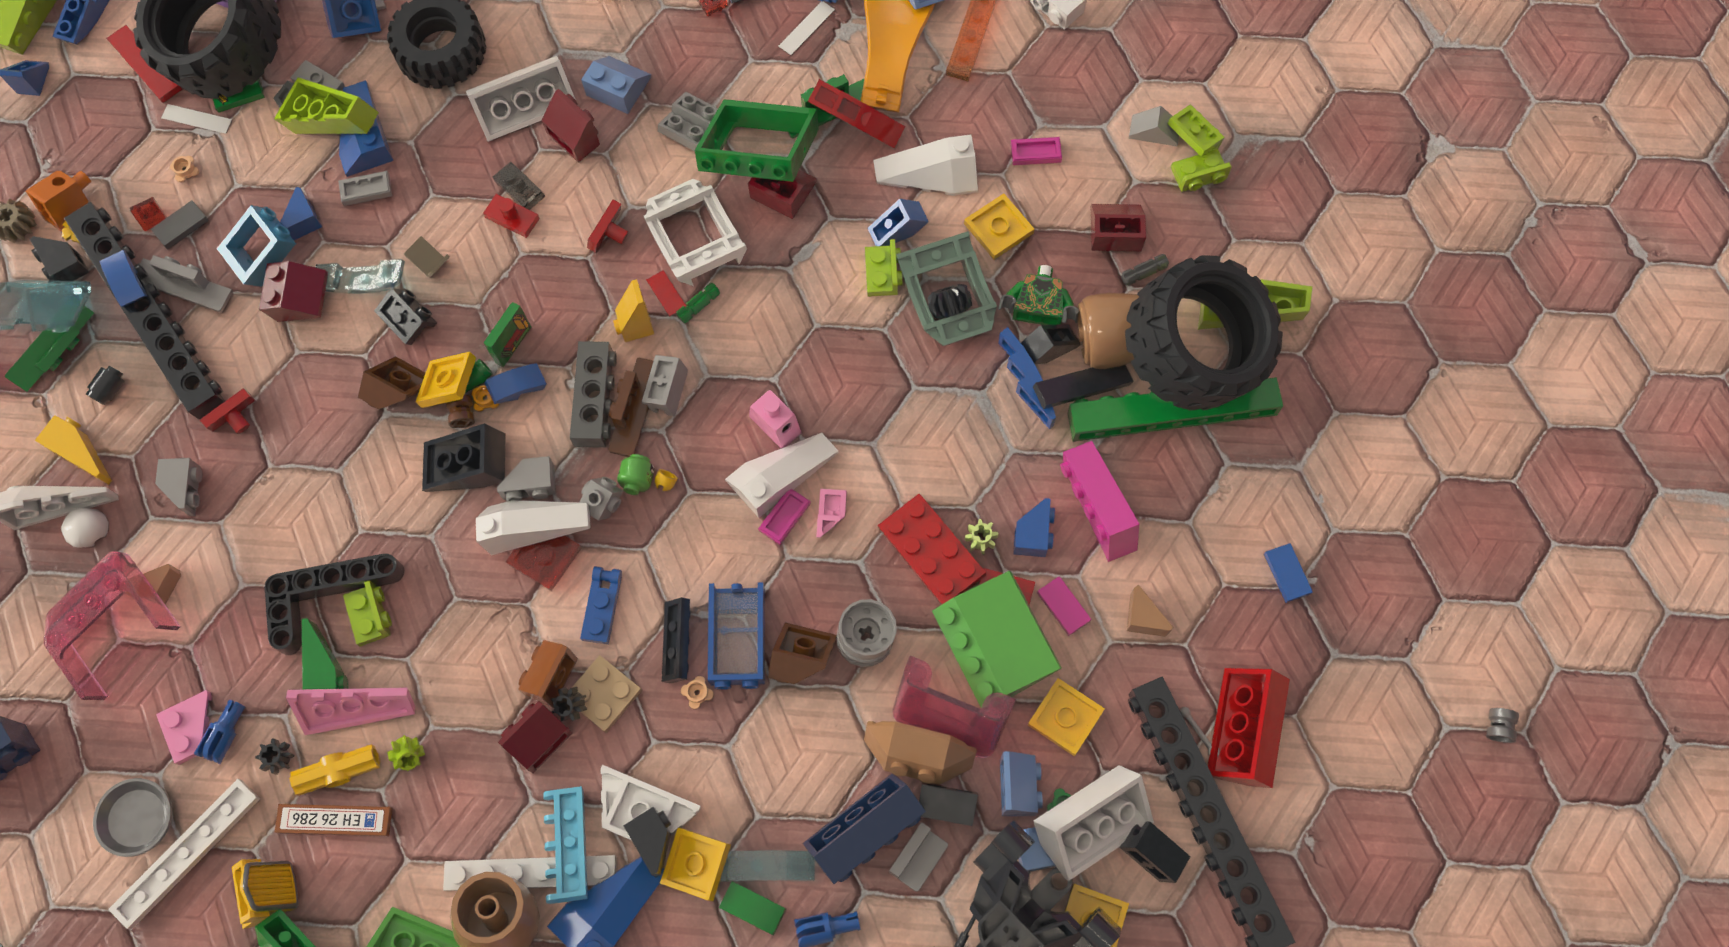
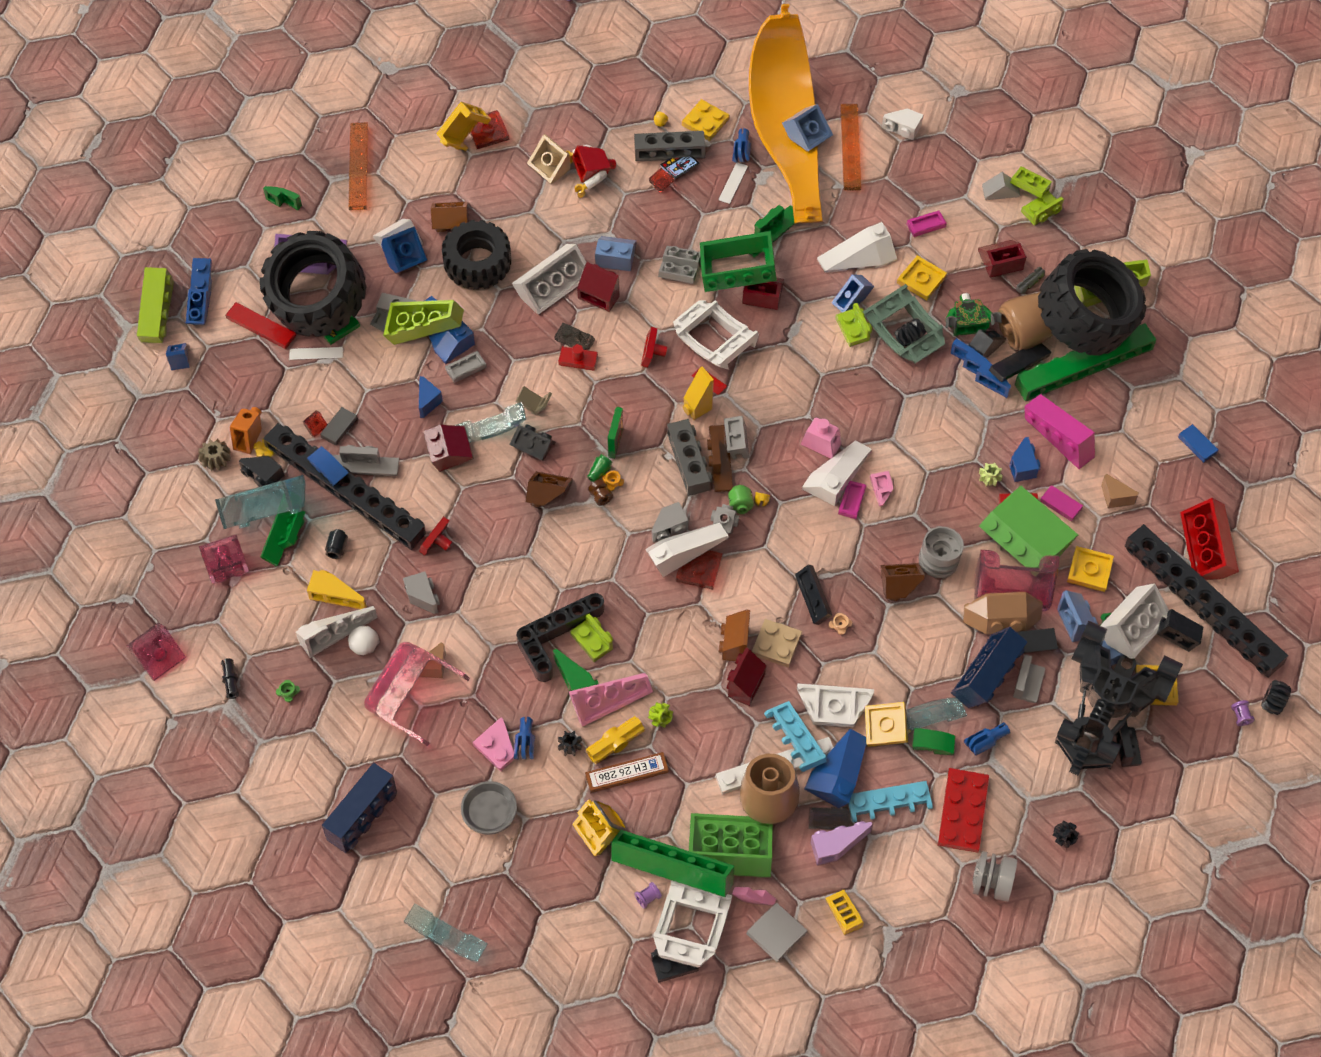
camera: 20 degrees left, 10 degrees down
white plate [108,779,260,930] -> none
light nougat plate [170,156,199,182] -> none
dark azure window [217,205,296,287] -> none
yellow plate [416,352,476,408] -> none
black slope [422,423,506,492] -> none
blue slope [485,363,547,404] -> none
black gear [551,687,587,721] -> none
blue plate [580,566,622,645] -> none
black slope [623,807,672,878] -> none
green axle [676,283,720,323] -> none
door [708,582,765,690] -> none
red slope [808,79,906,148] -> none
red plate [878,493,986,605] -> none

